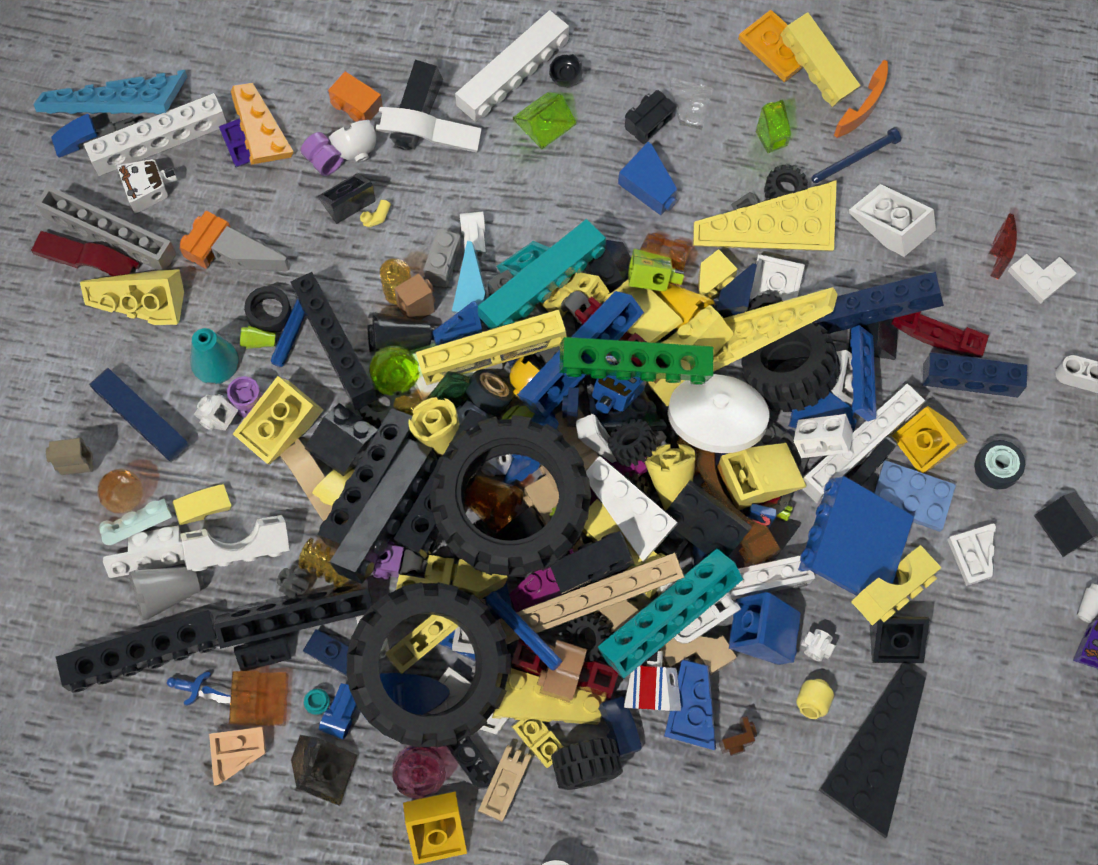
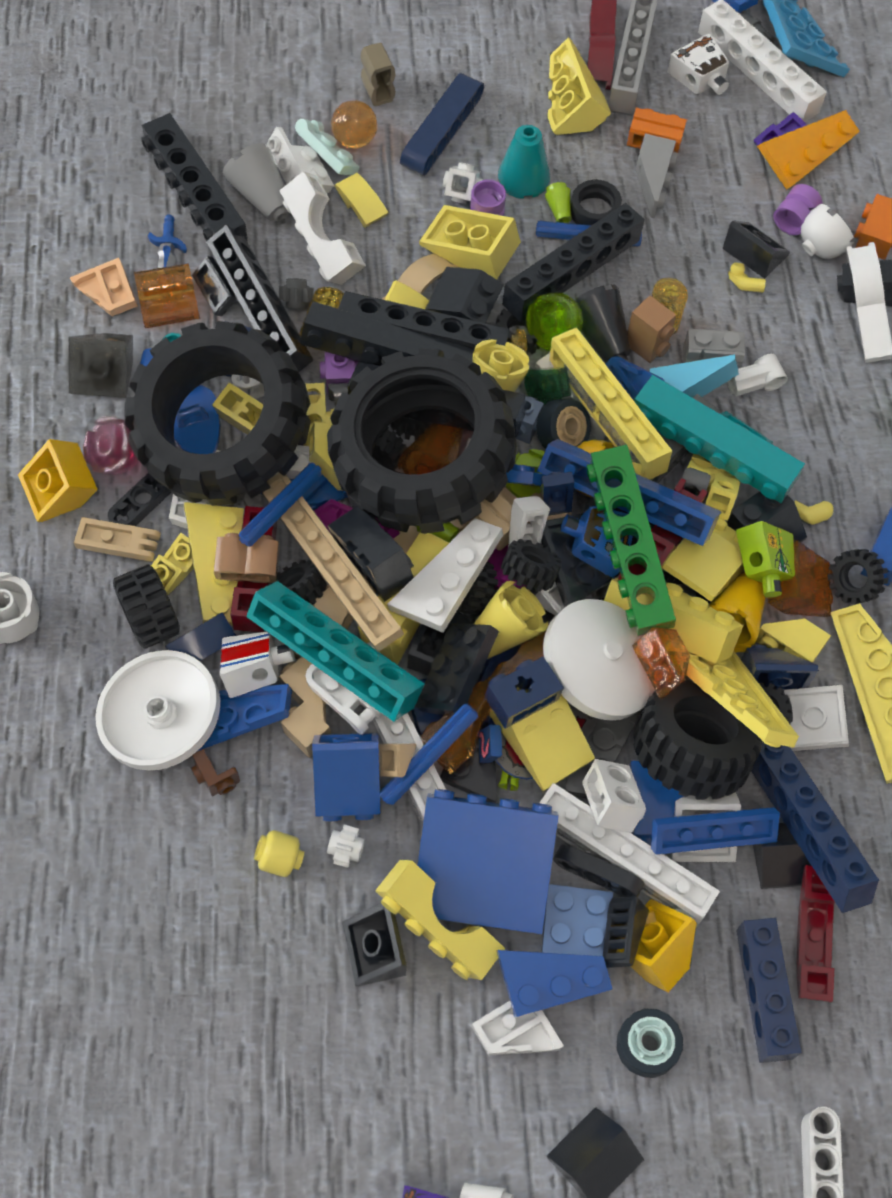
camera: 75 degrees right, 5 degrees down
black wing [819,663,926,838] -> none
none -> white dish [96,650,220,770]
none -> tan slope [379,743,416,777]
none -> blue axle [380,704,478,805]
none -> dark blue brick [485,657,564,729]
none -> blue wing [496,950,613,1017]
none -> black slope [603,896,649,968]
none -> clear orange slope [632,627,690,699]
none -> light yellow arm [794,500,834,525]
none -> black tyre [828,549,888,604]

